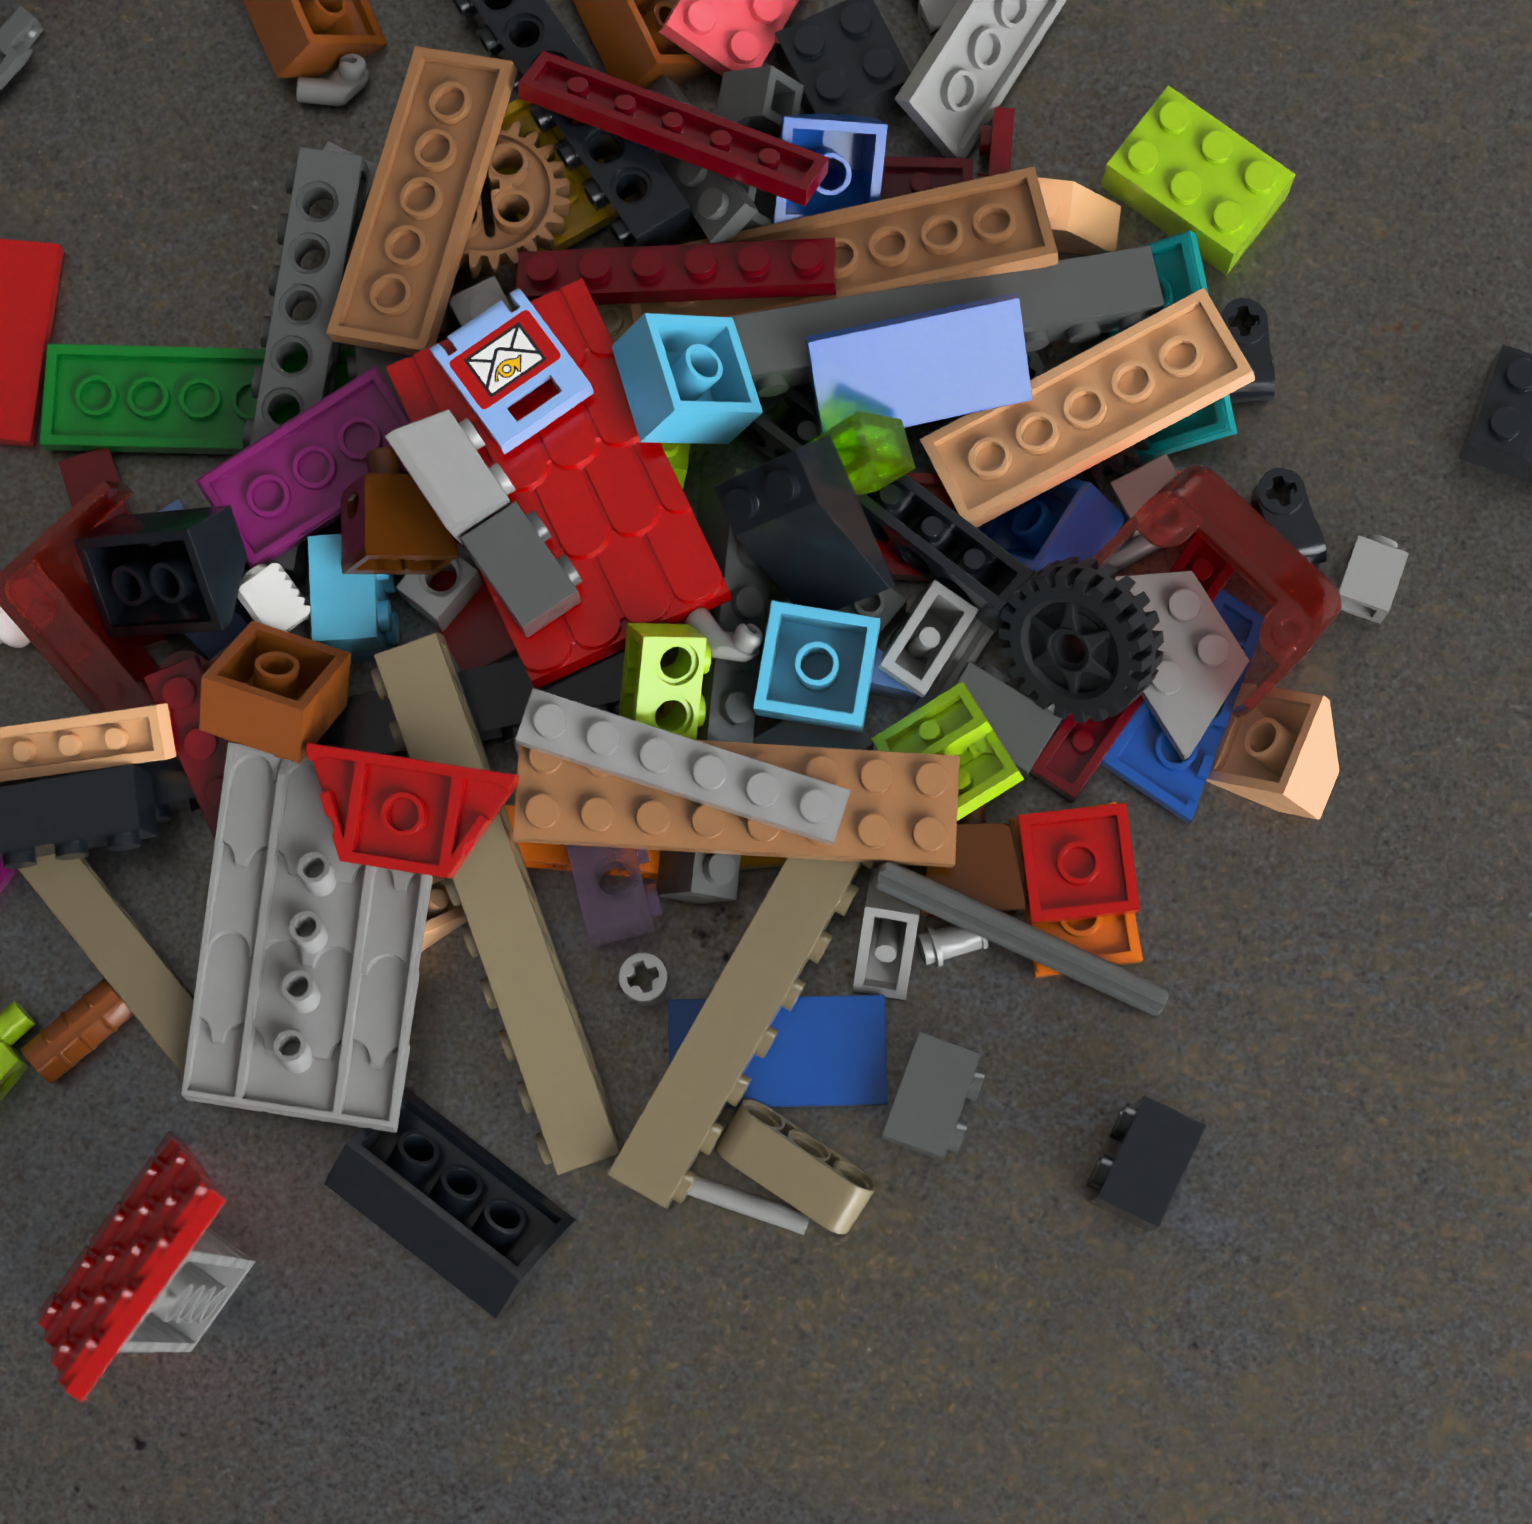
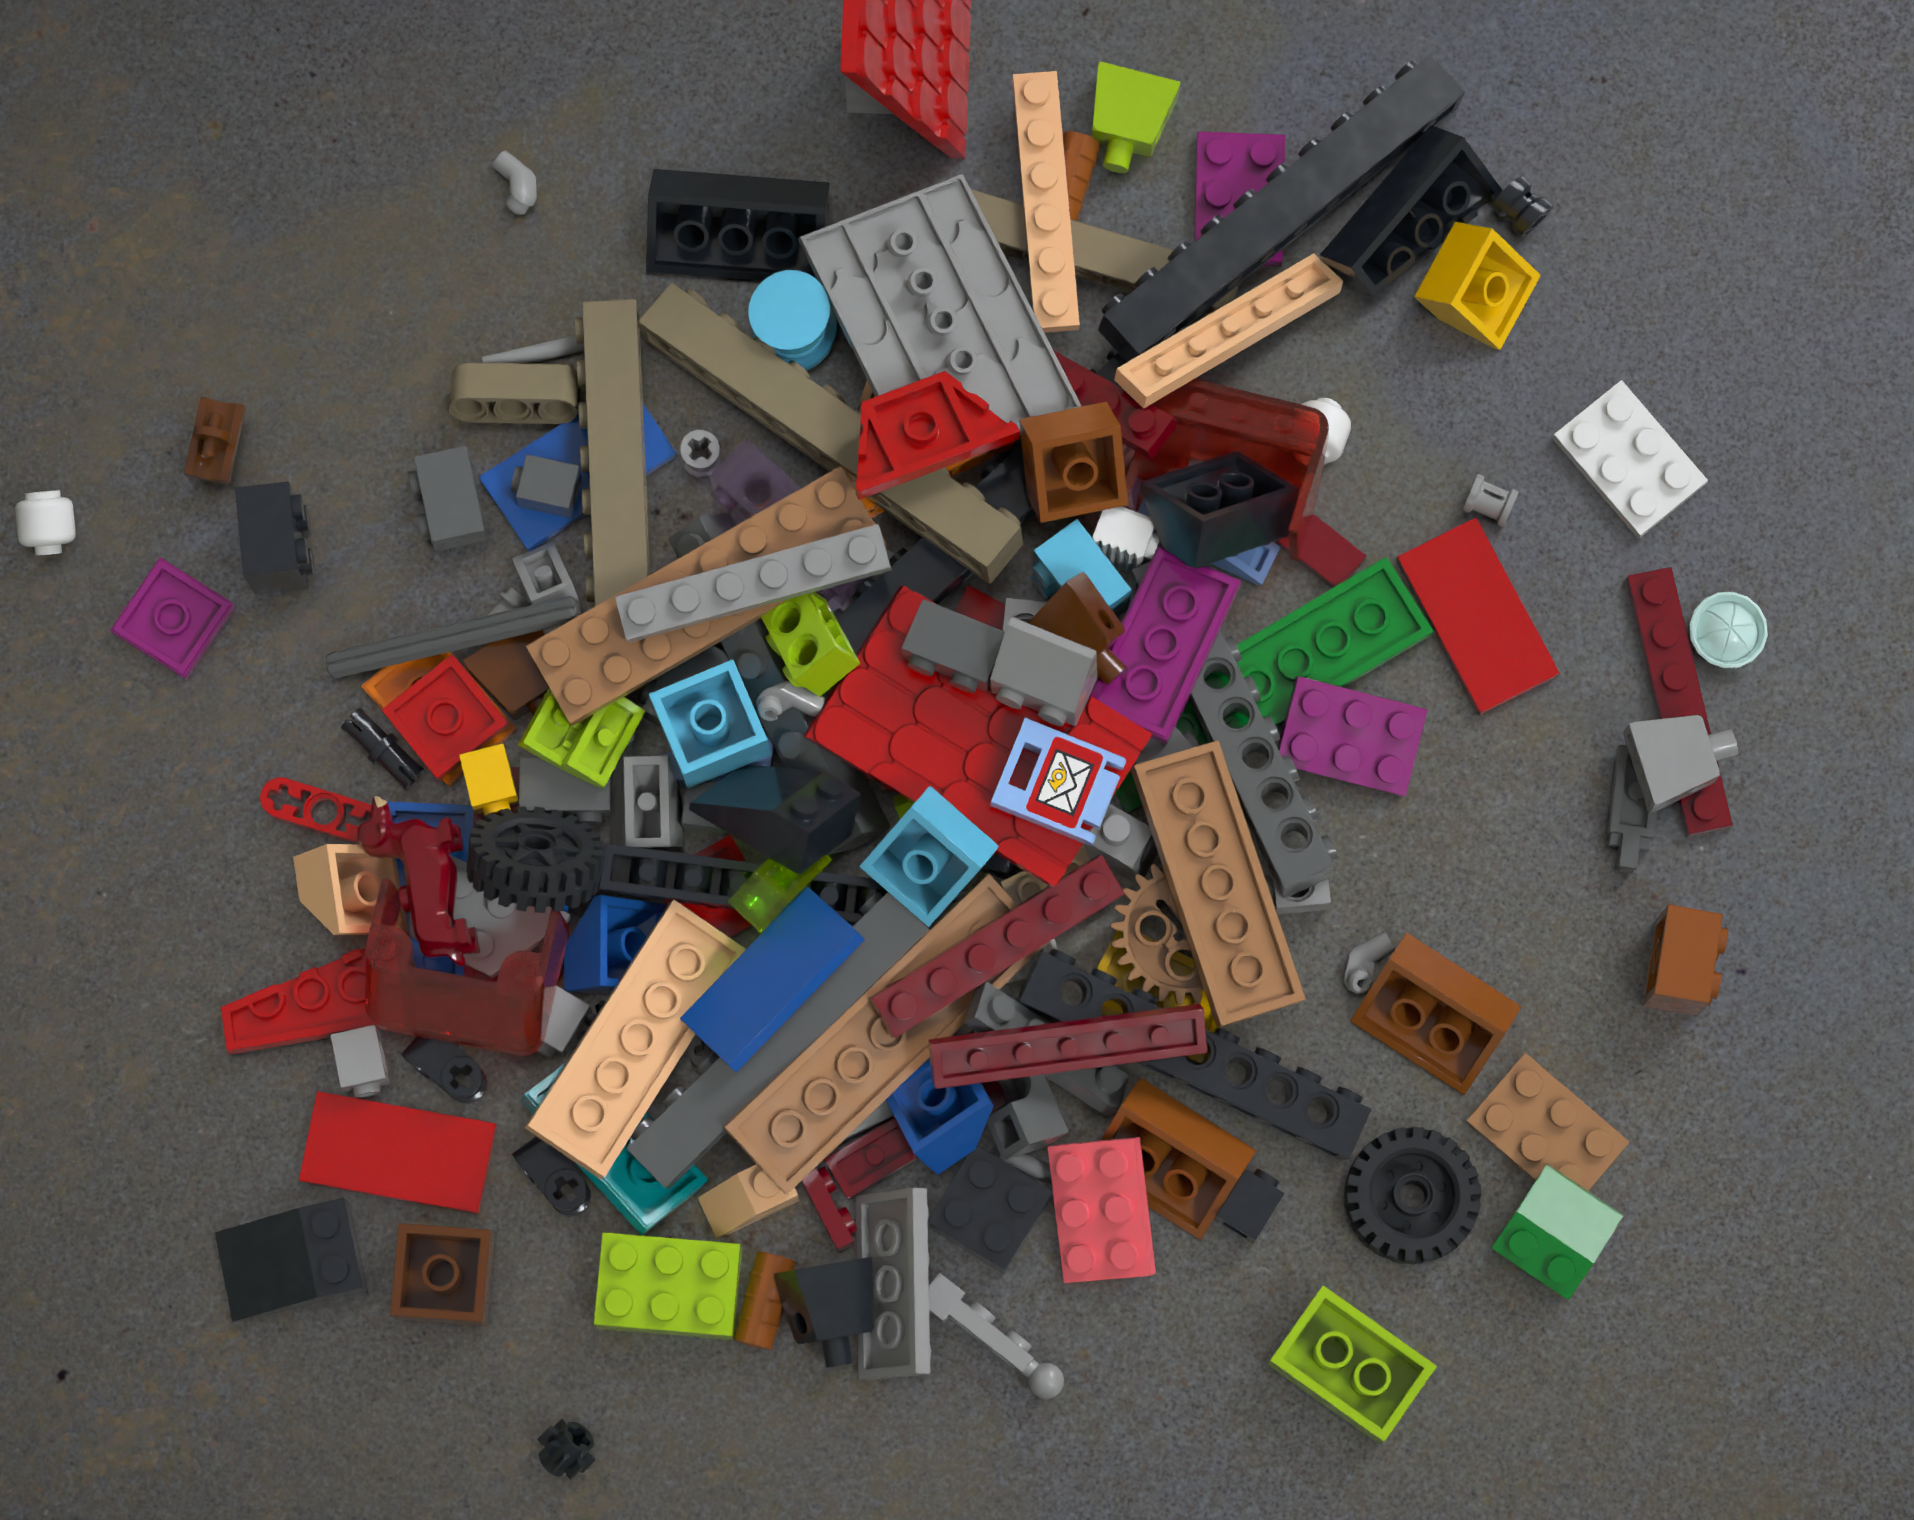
camera: 140 degrees right, 0 degrees up
none -> white head [15,490,76,555]
none -> magenta tile [110,557,236,680]
none -> reddish brown hips [184,397,246,485]
none -> red wing [221,933,409,1055]
none -> red beam [260,777,371,844]
none -> red tile [299,1091,497,1214]
none -> black pin [341,707,425,790]
none -> dark red animal [357,797,480,967]
none -> reddish brown brick [390,1223,495,1326]
none -> yellow brick [459,744,519,817]
none -> light grey arm [492,150,537,215]
none -> dark grey brick [511,454,582,519]
none -> black gear [537,1419,596,1480]
none -> dark orange axle [733,1251,796,1351]
none -> medium azure hat [748,270,838,371]
none -> black torso [774,1257,874,1368]
none -> light nougat plate [1012,71,1080,333]
none -> magenta plate [1277,676,1428,797]

